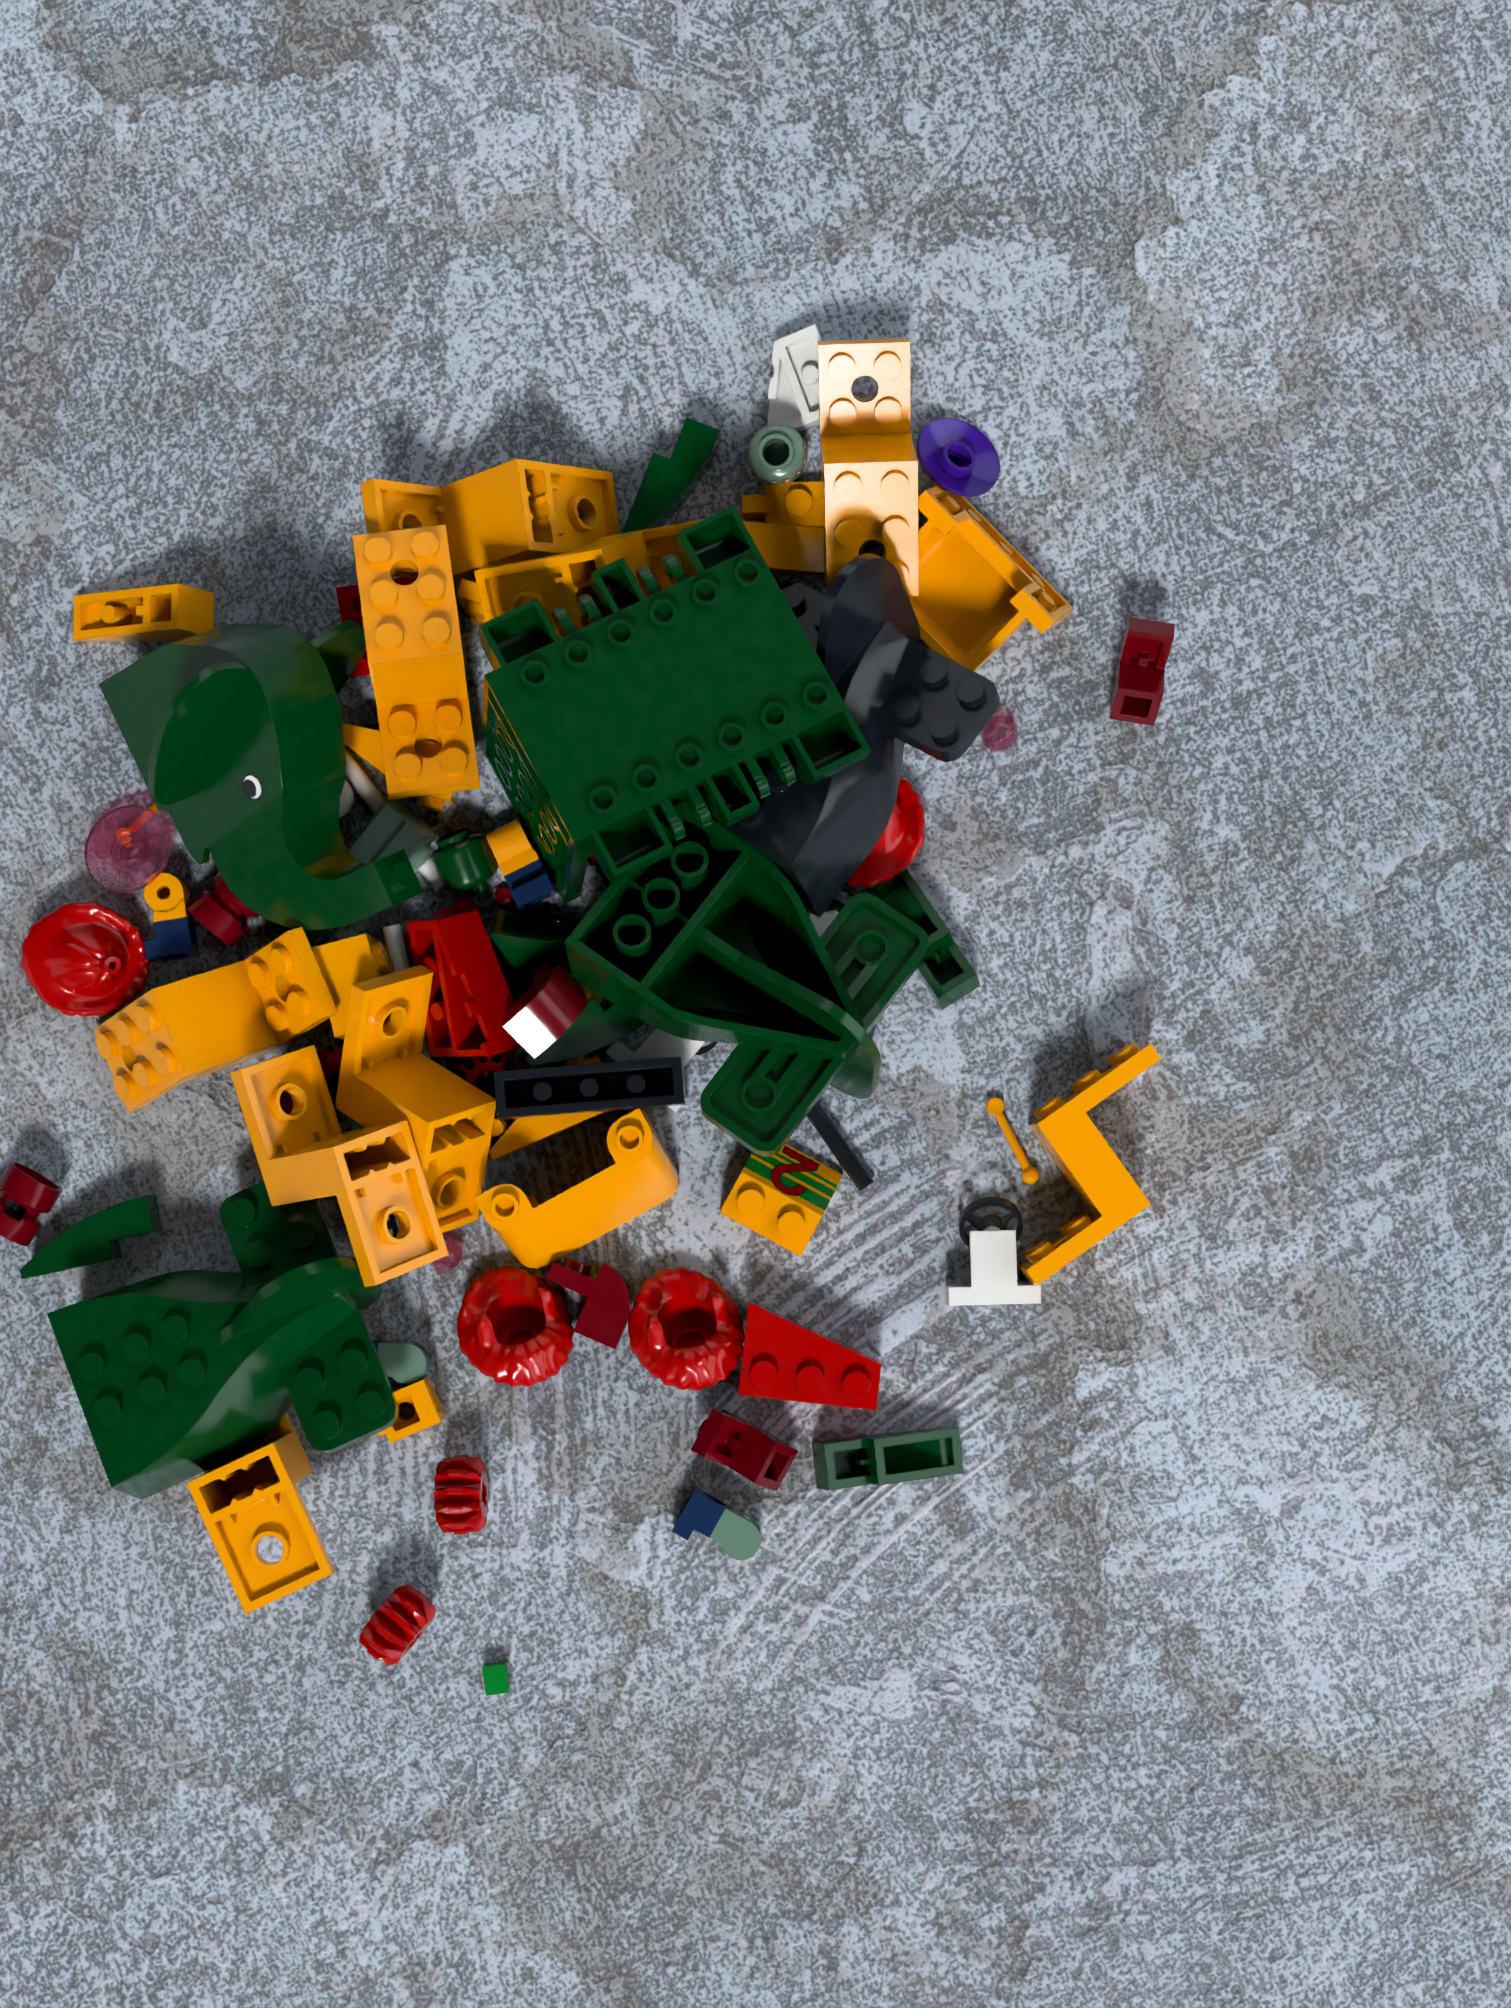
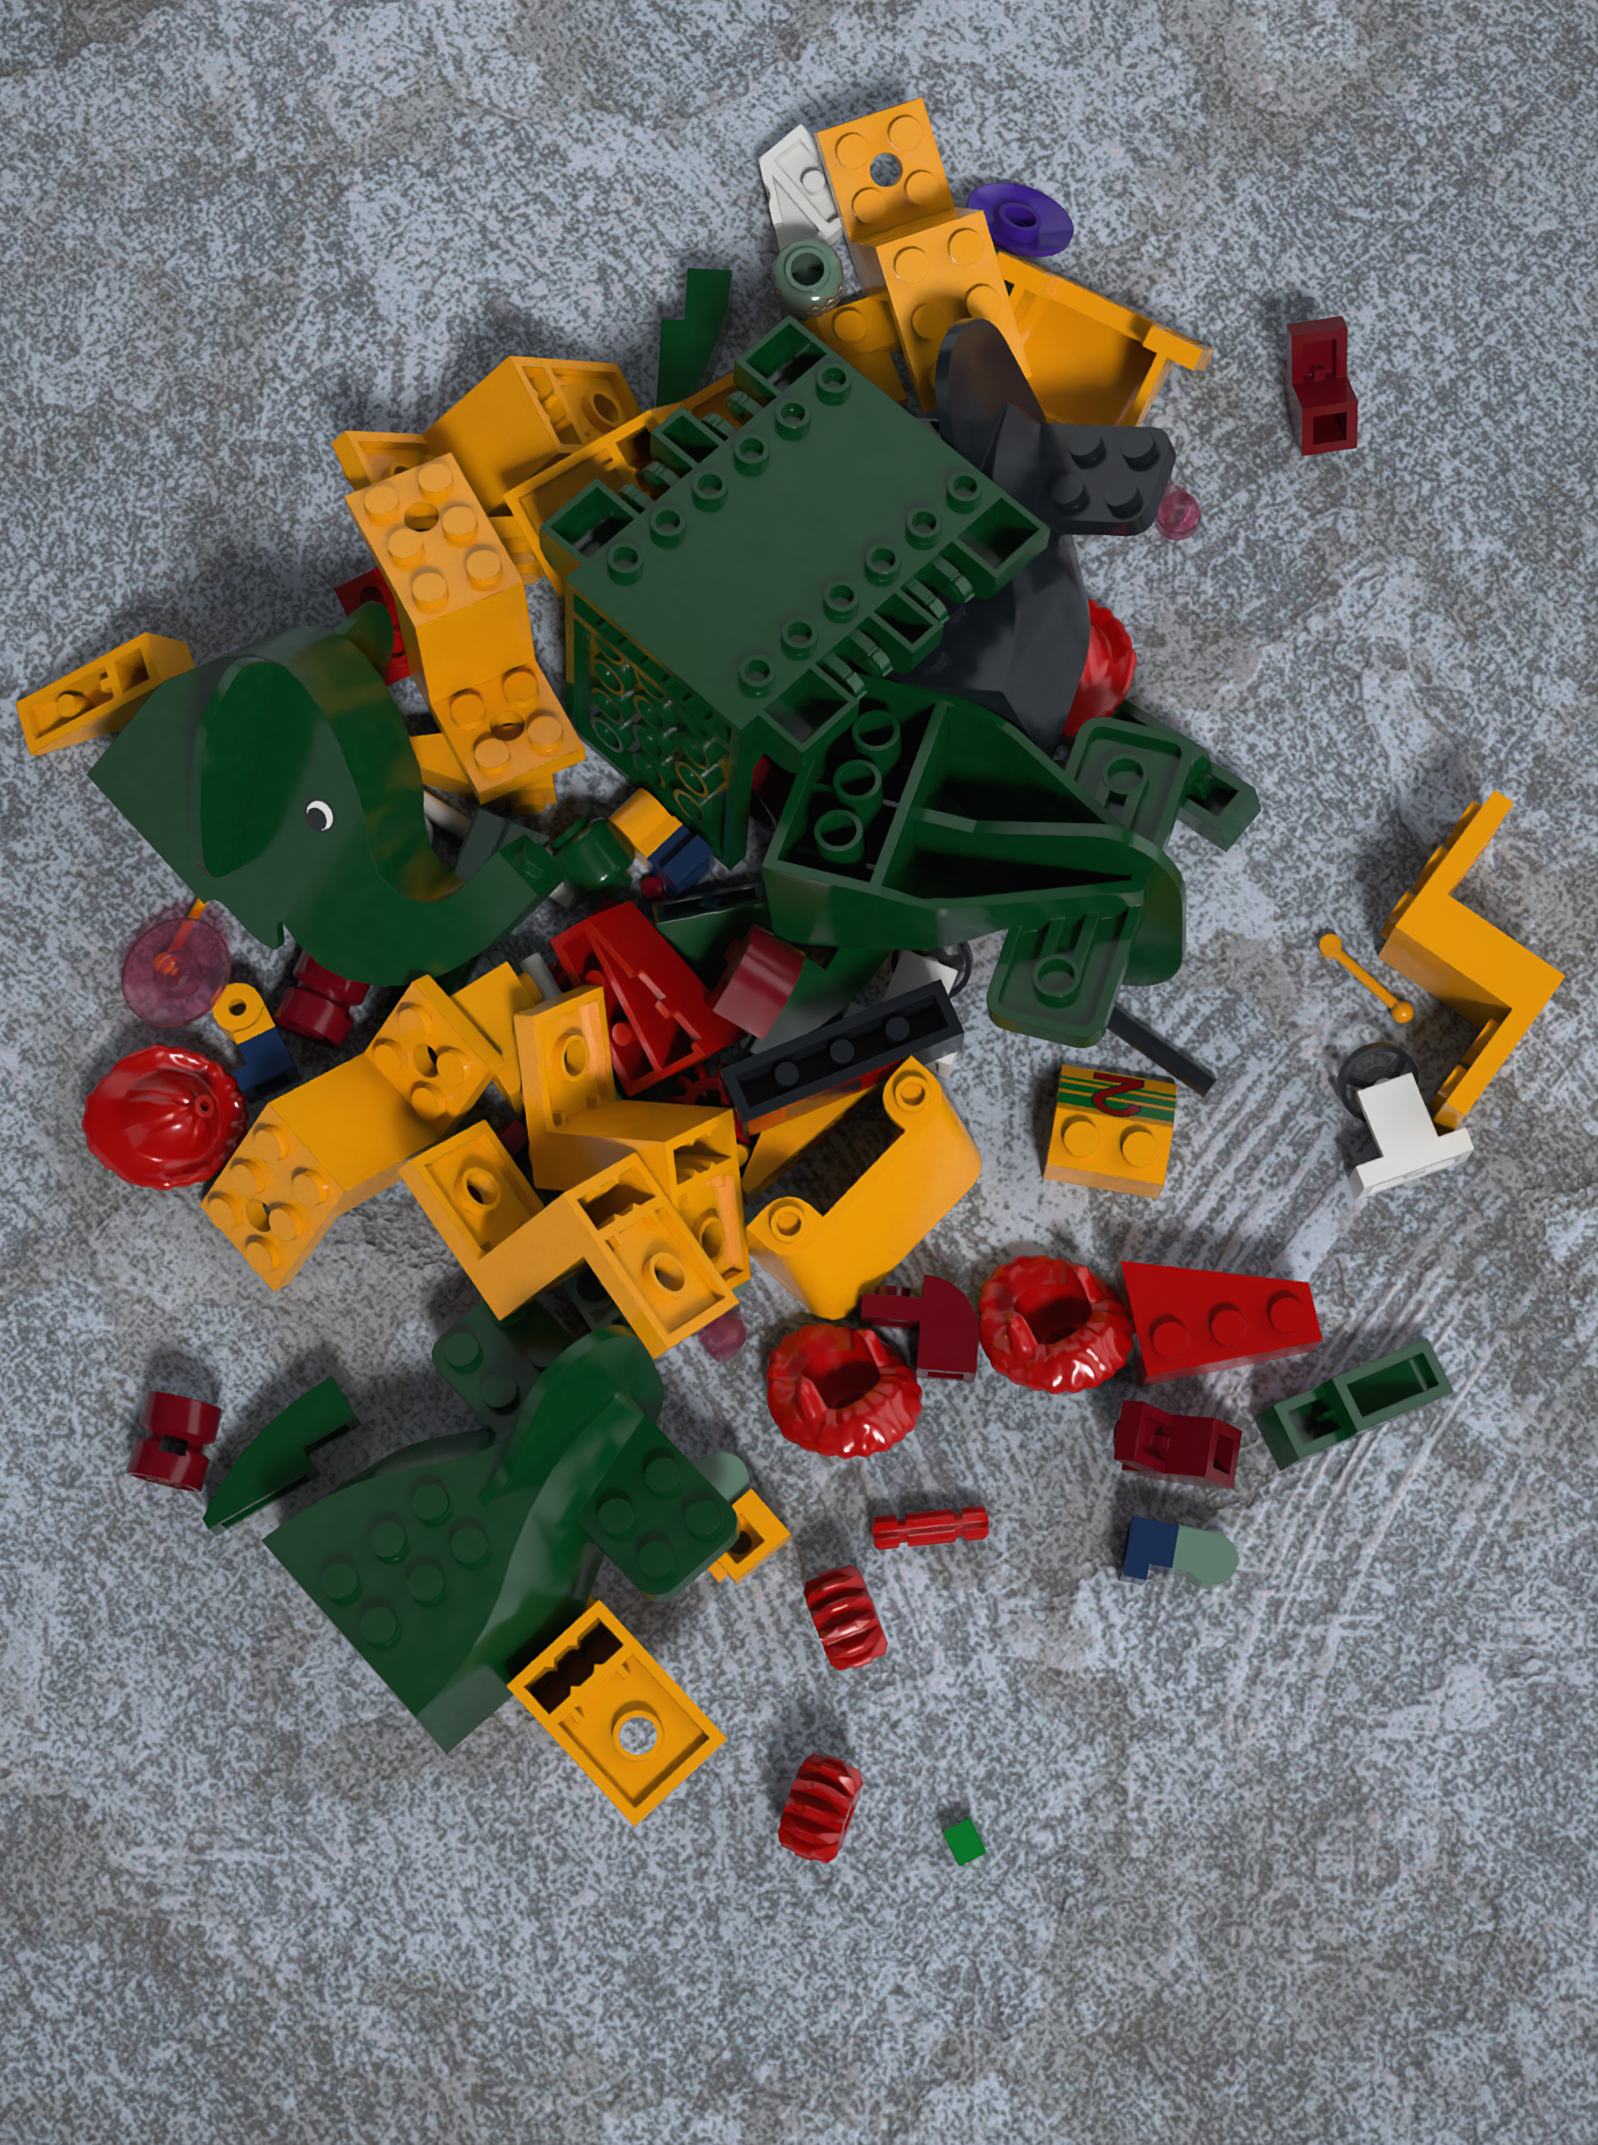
camera: 20 degrees left, 10 degrees down
none -> red axle [871,1505,989,1550]

